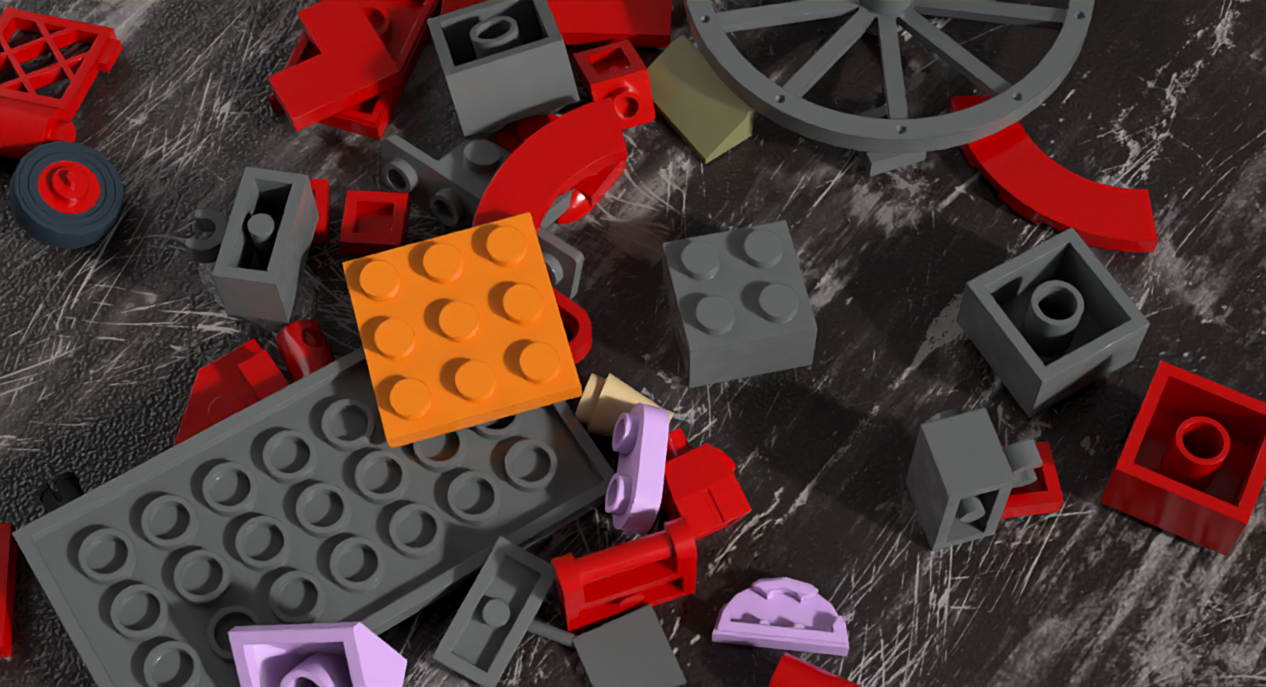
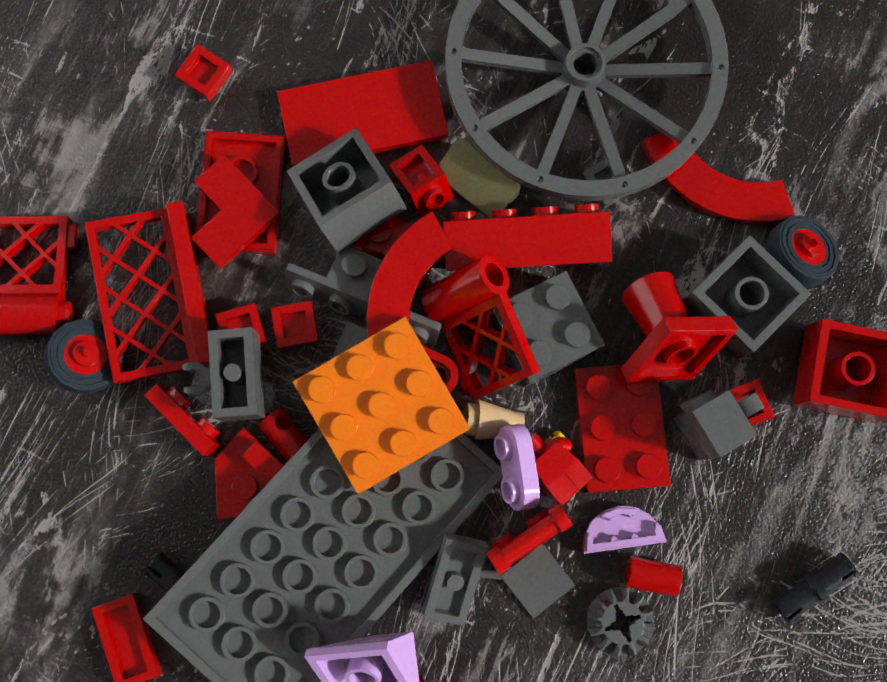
camera: 20 degrees left, 20 degrees up
none -> red fence [85,201,210,384]
none -> red plate [144,383,223,457]
none -> red piece [422,255,540,400]
none -> red brick [443,204,612,271]
none -> red plate [573,364,671,493]
none -> red plant [621,272,738,382]
none -> black wheel [767,215,839,288]

